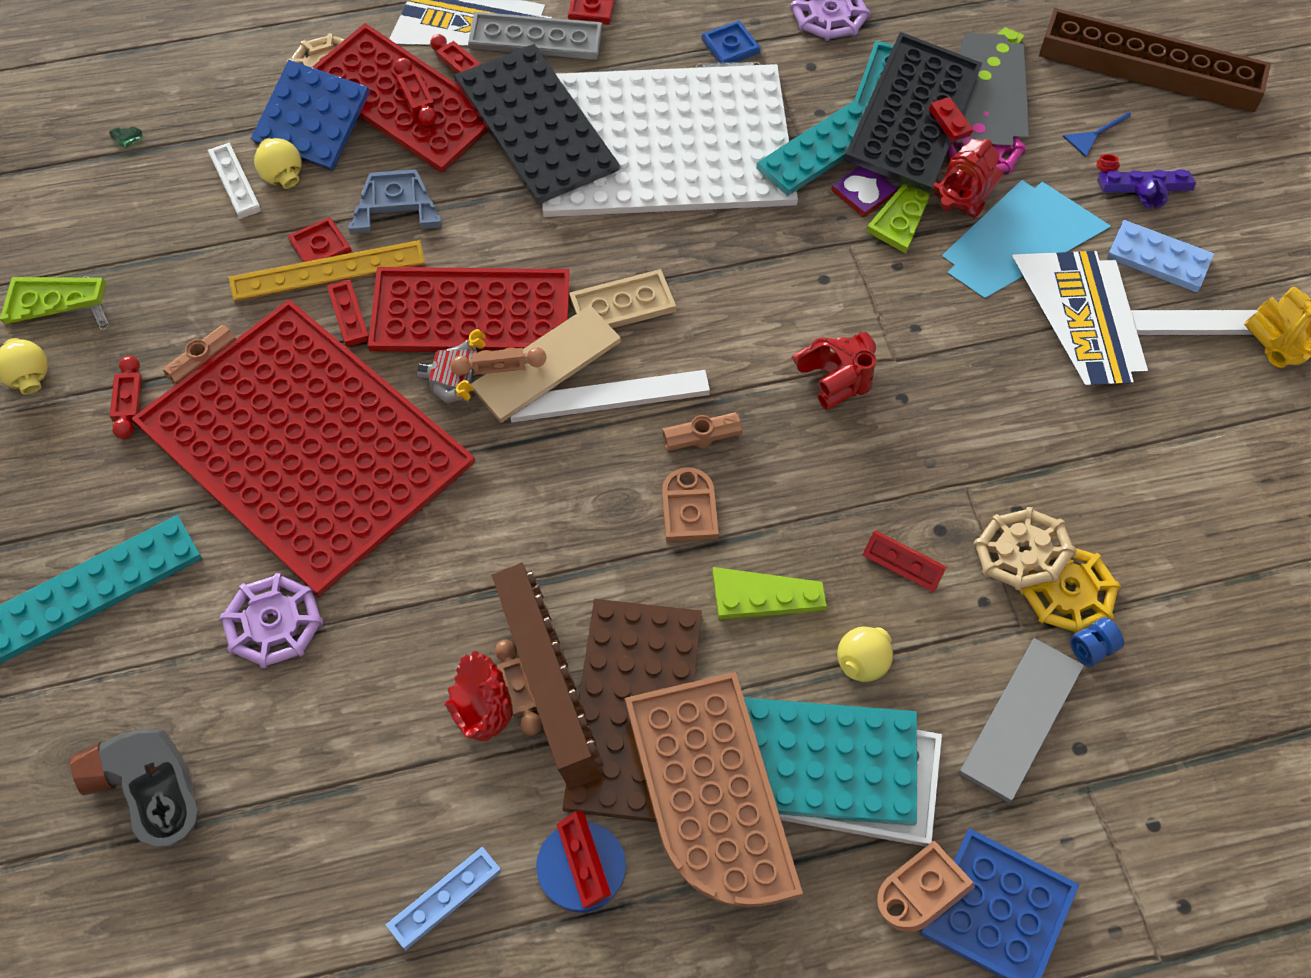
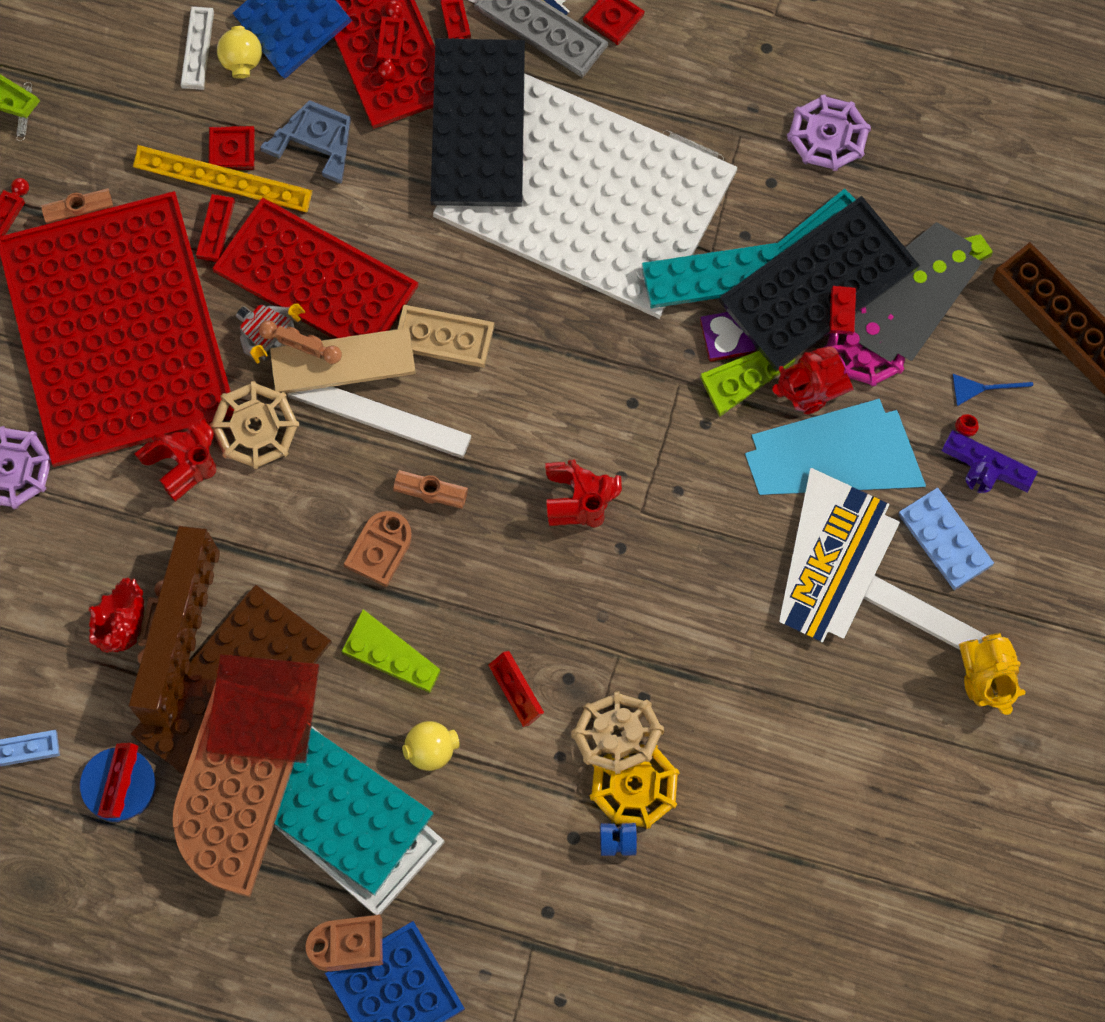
camera: 30 degrees right, 10 degrees up
blue tile [701,20,760,65] -> none
light grey tile [958,638,1084,803] -> none
none -> red helmet [134,419,217,502]
none -> clear red plate [206,654,320,763]
none -> tan plate [209,381,299,469]

